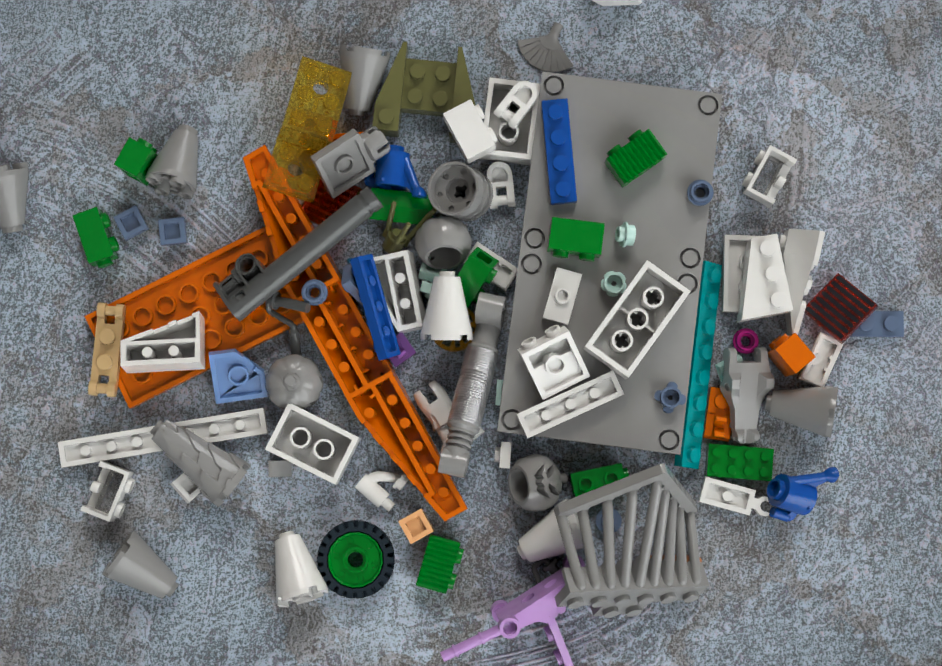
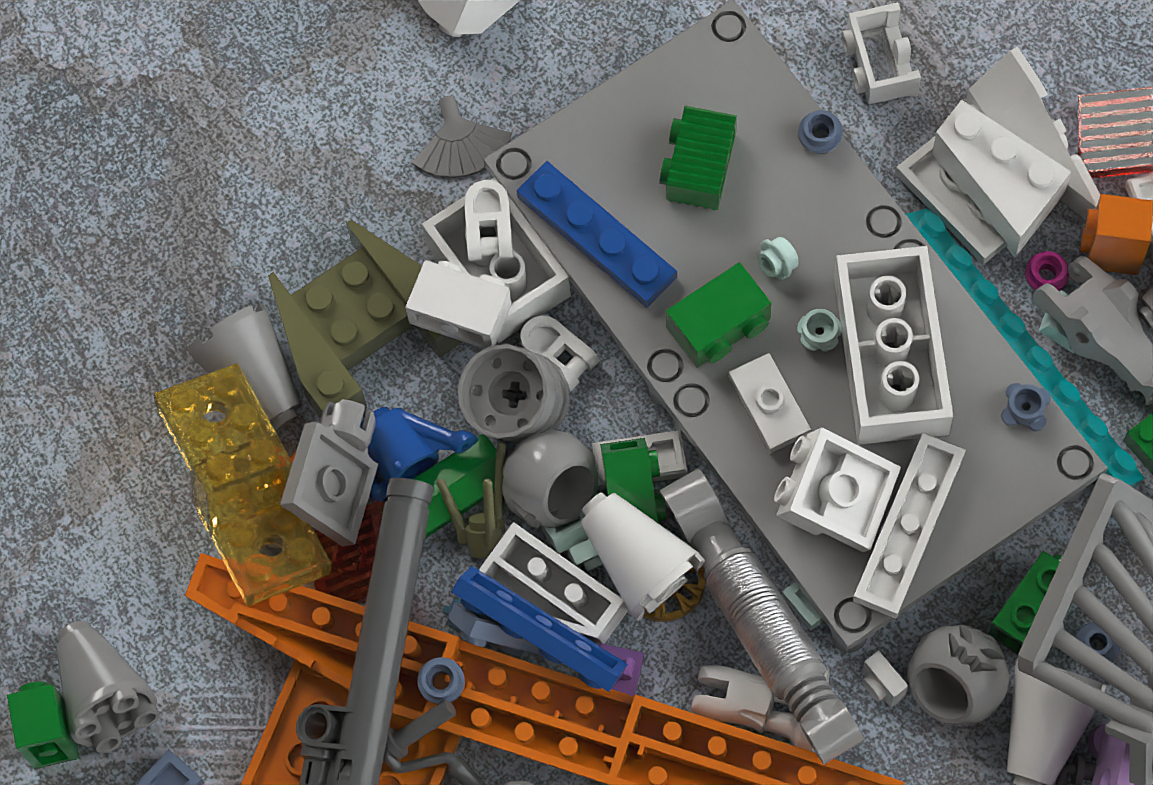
camera: 35 degrees left, 15 degrees down
orange plate [703,387,731,442] -> none

